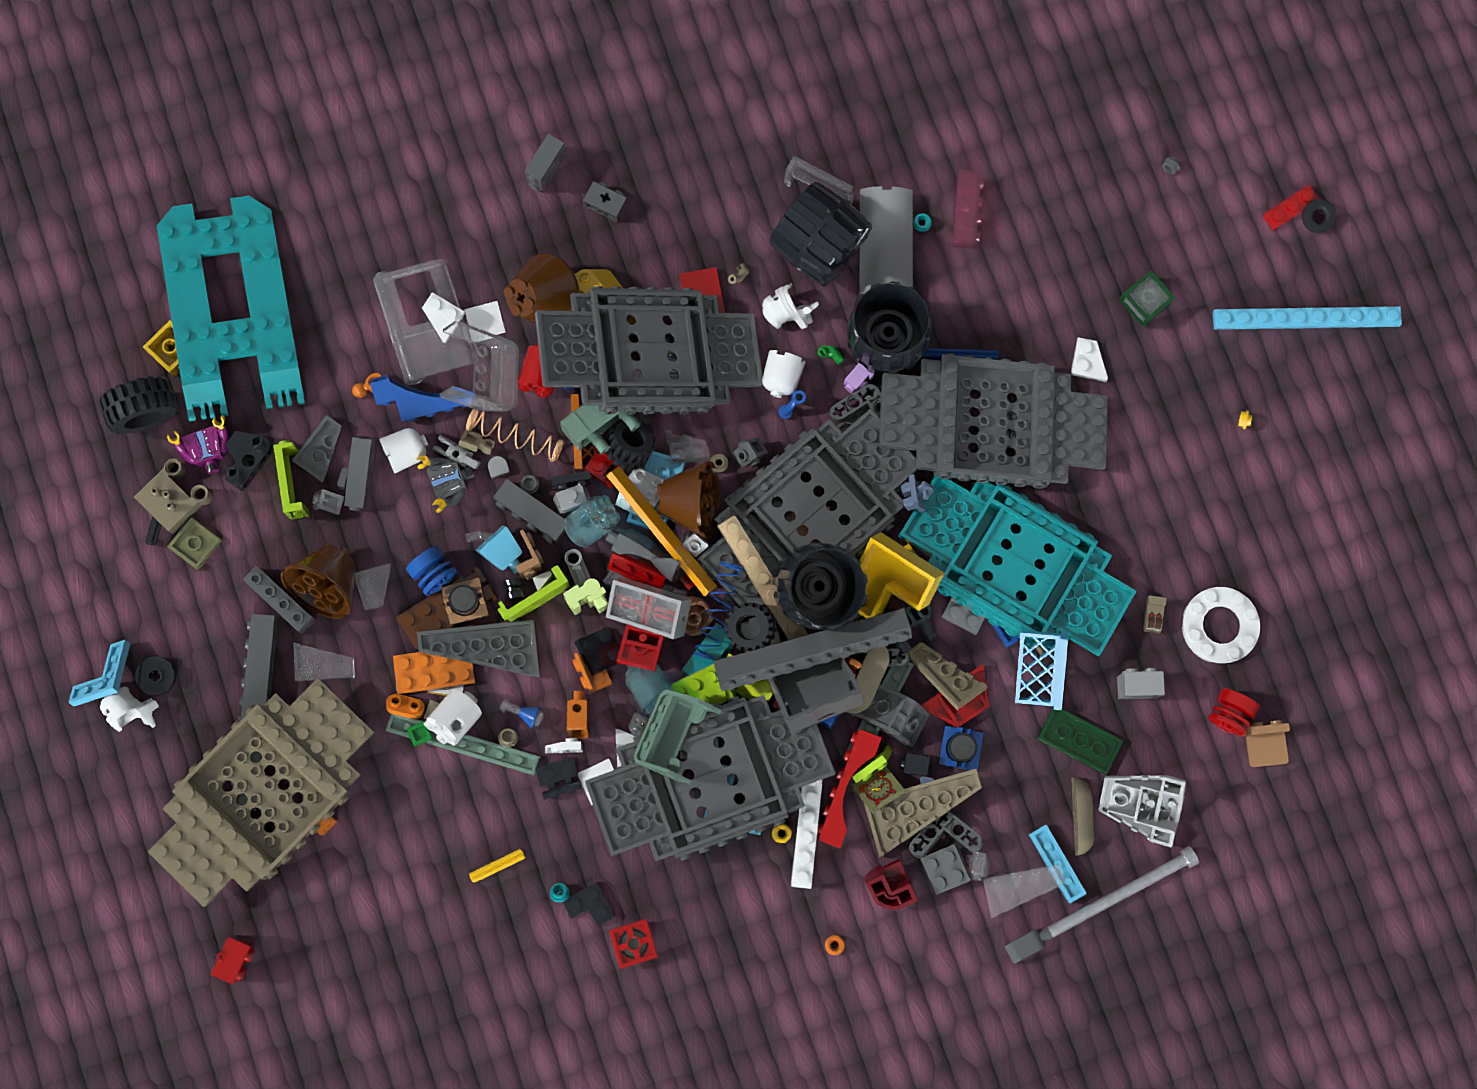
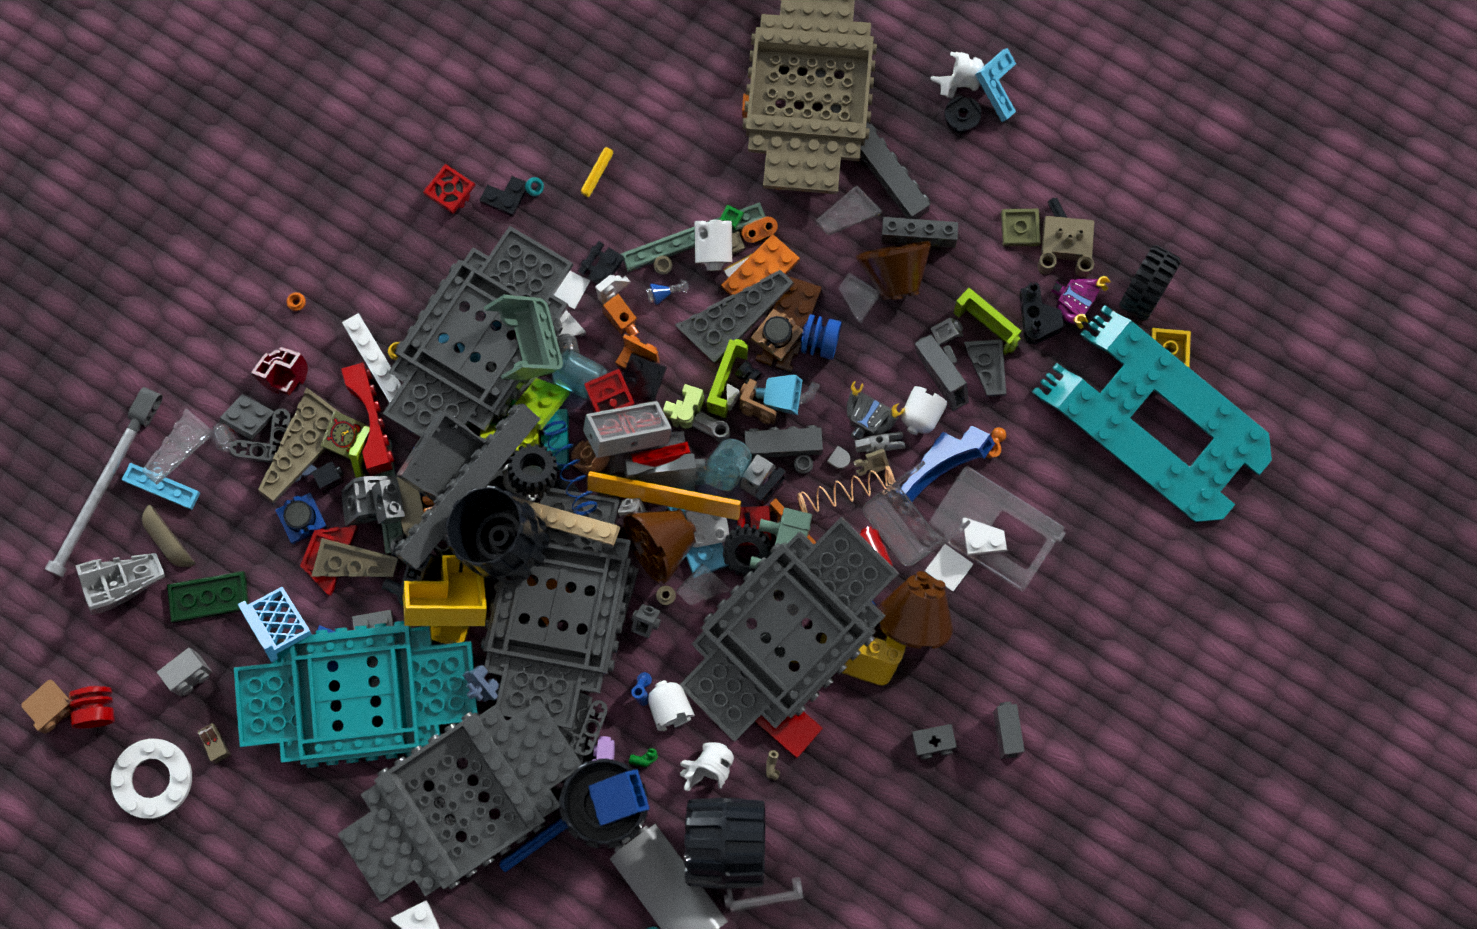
camera: 150 degrees right, 5 degrees down
none -> dark grey brick [371,479,405,525]
none -> blue brick [588,769,650,826]

